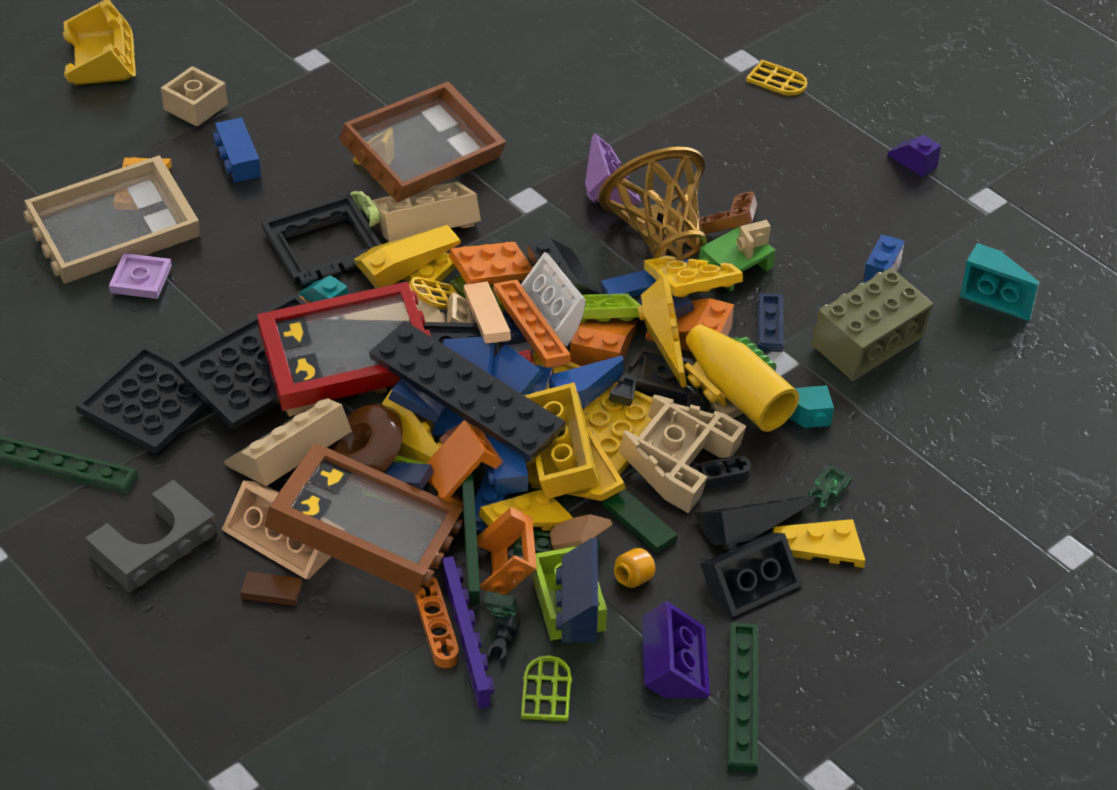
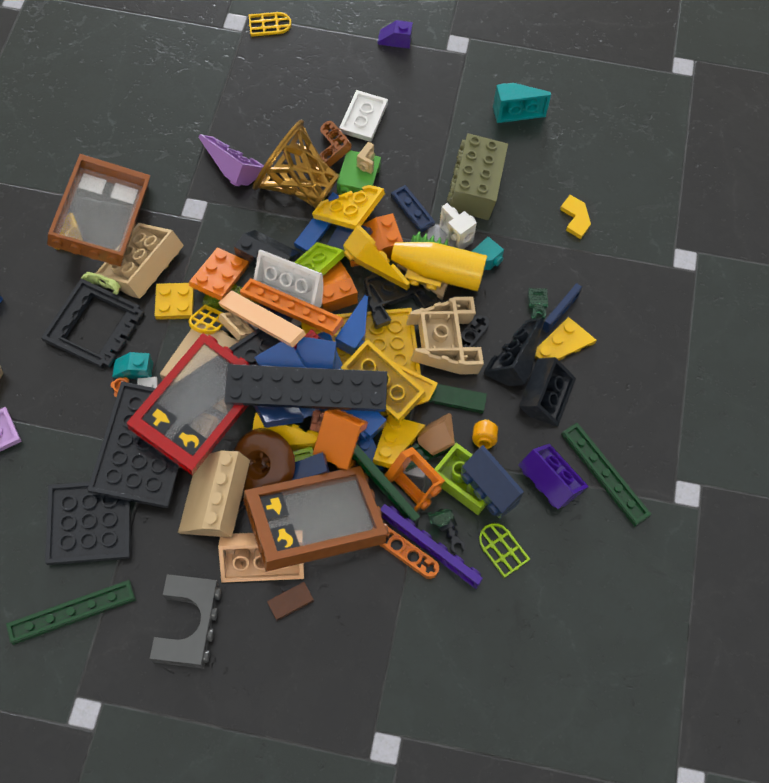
camera: 40 degrees left, 20 degrees up
yellow wedge [353,225,461,288] -> none
blue brick [863,234,905,283] -> none
none -> white plate [339,90,388,142]
none -> white brick [439,203,477,249]
none -> dark blue tile [542,283,582,332]
none -> yellow tile [560,195,591,239]

